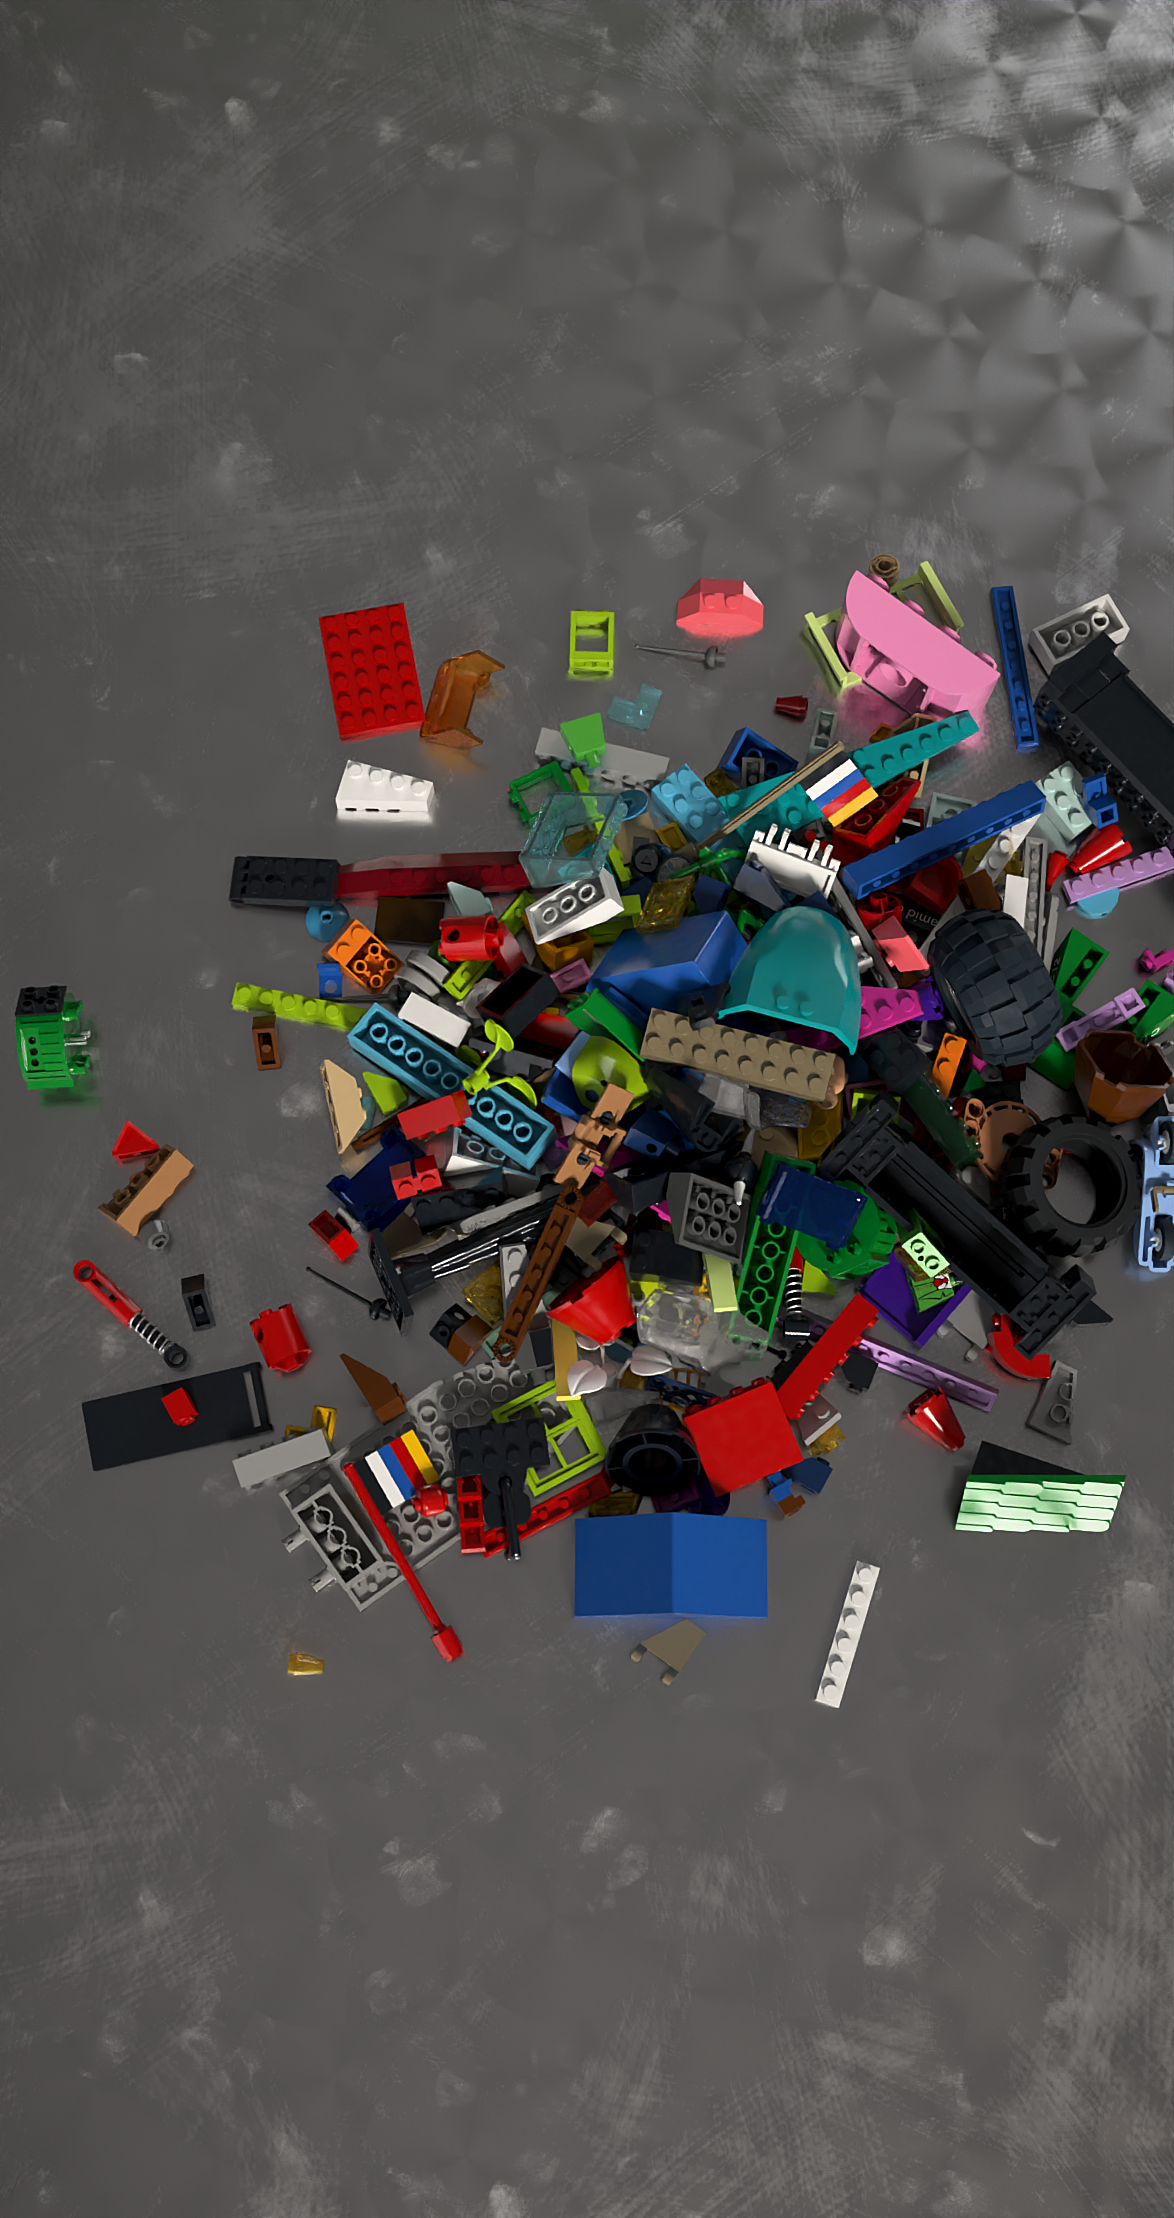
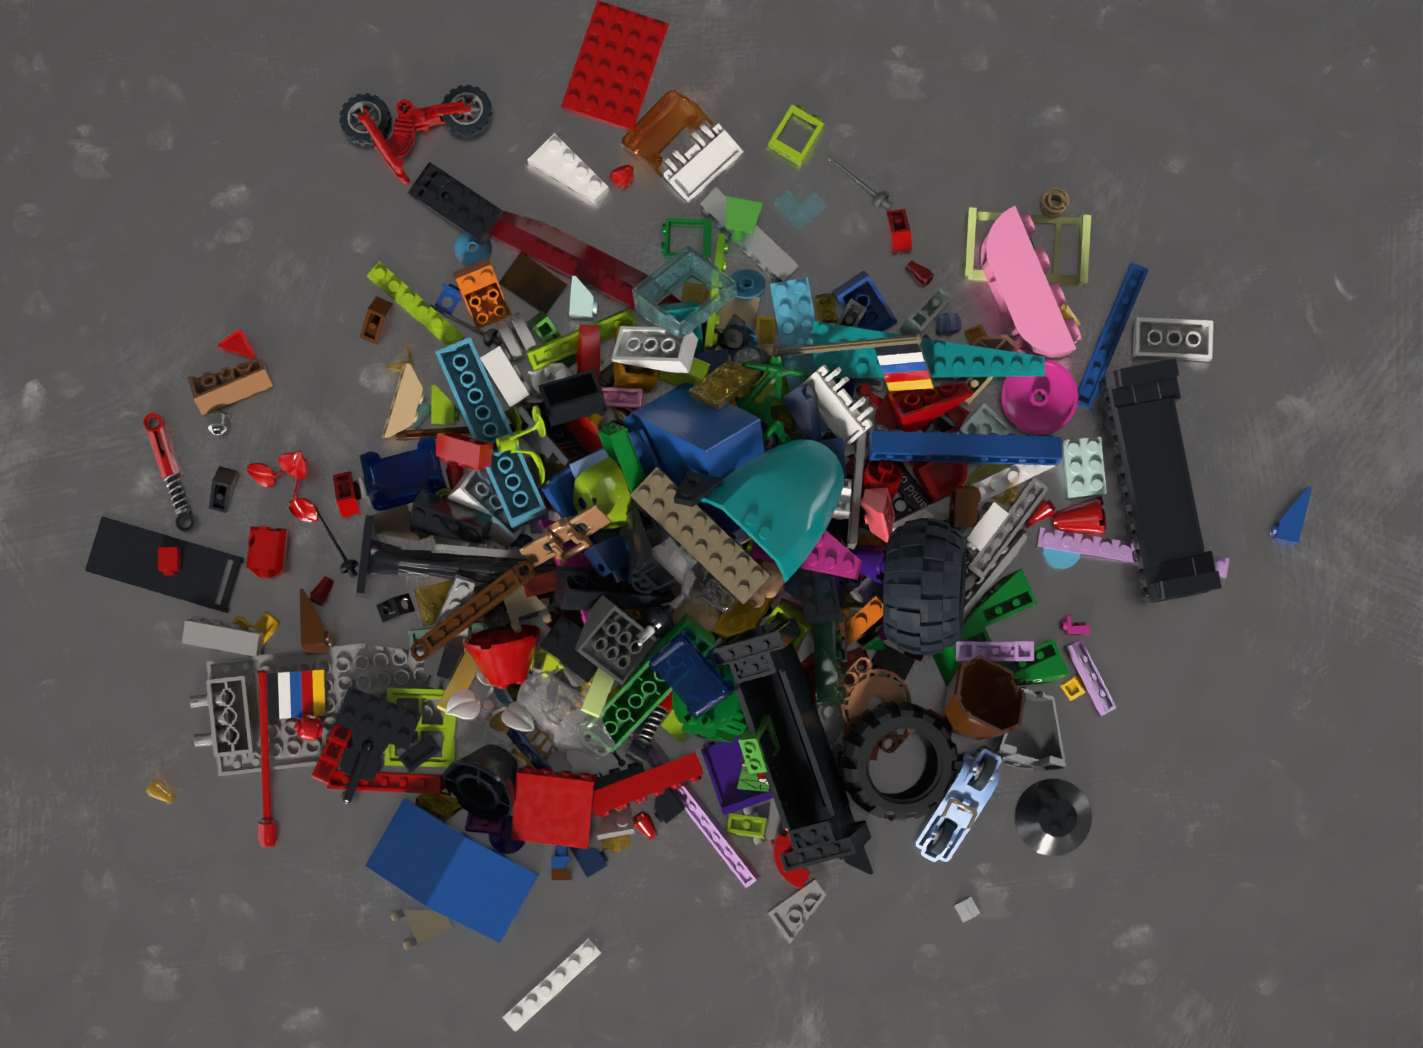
camera: 30 degrees right, 10 degrees up
green piece [15,985,91,1089] -> none
red piece [389,1154,443,1200] -> none
red cylinder [438,915,504,961] -> none
reddish brown slope [447,1314,494,1366] -> none
coral wedge [677,578,764,627] -> none
dark blue slope [693,874,733,915] -> none
red cone [903,1385,966,1452] -> none
piece [955,1440,1127,1532] -> none
blue brick [1079,772,1118,829] -> none
none -> red plant [246,450,319,522]
none -> red cone [309,576,334,606]
none -> piece [339,85,493,184]
none -> clear yellow bracket [387,342,415,373]
none -> black tile [398,734,441,773]
none -> red cone [445,463,464,489]
none -> red cone [610,164,634,188]
none -> red cone [632,810,658,840]
none -> white hinge [662,123,744,203]
none -> lime plate [726,813,768,839]
none -> red slope [886,209,912,252]
none -> light blue piece [936,313,962,334]
none -> dark pink dish [1001,359,1078,435]

